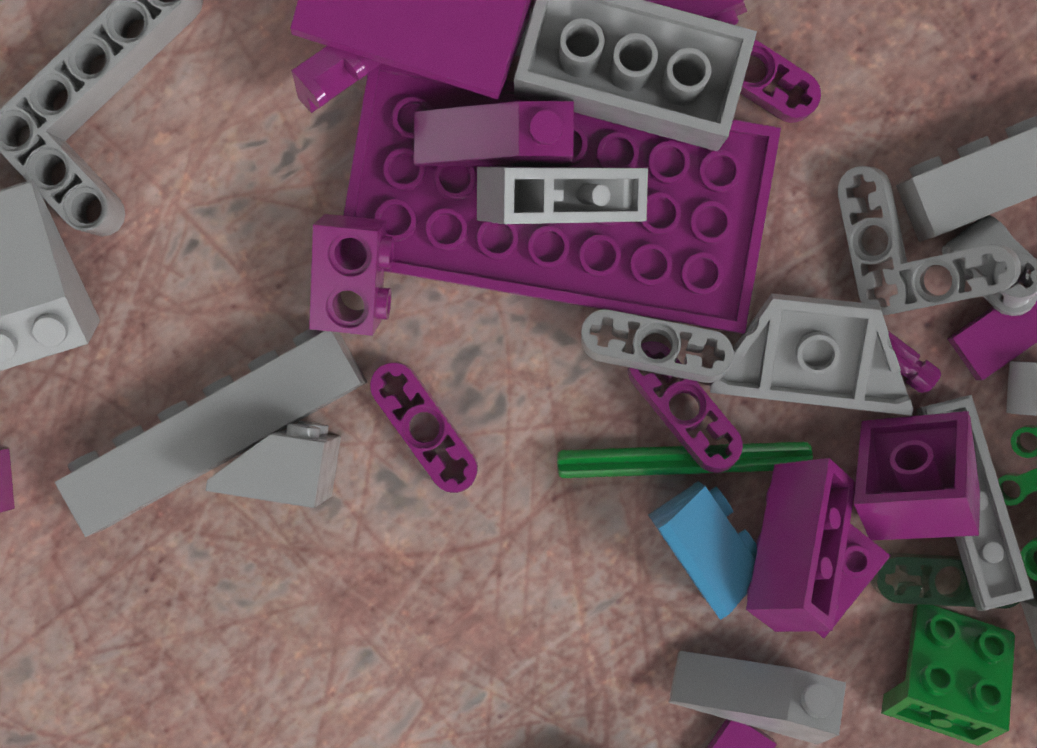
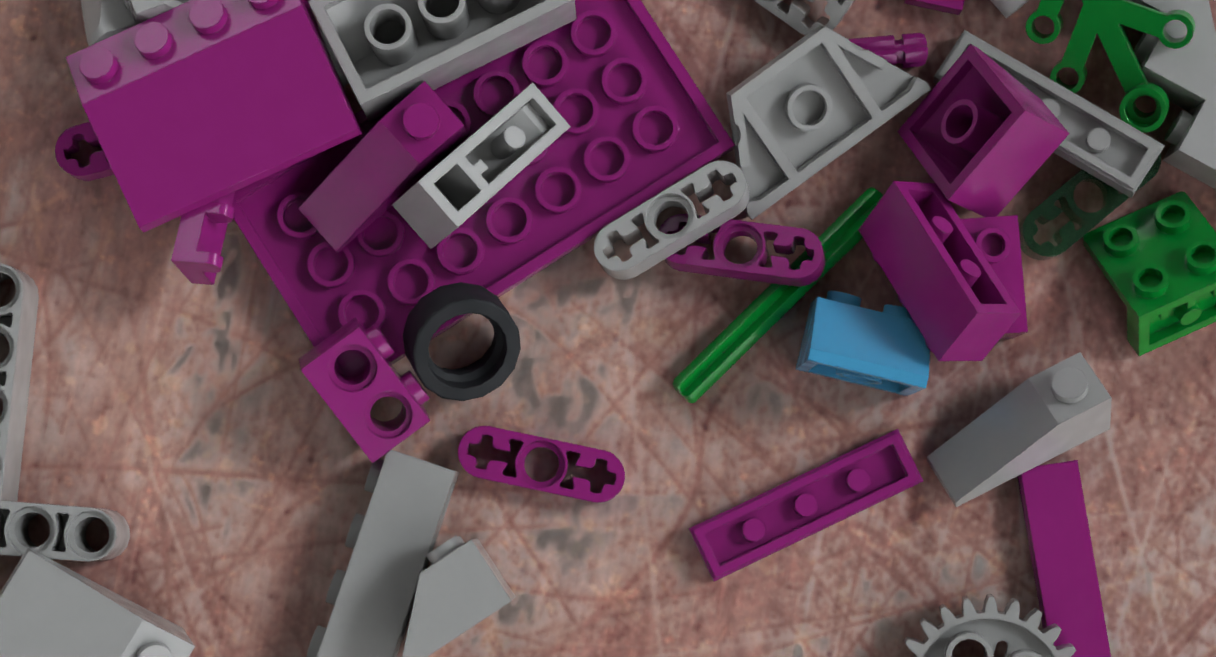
camera: 45 degrees left, 5 degrees down
none -> black tyre [403,282,521,401]
none -> magenta tile [688,429,923,582]

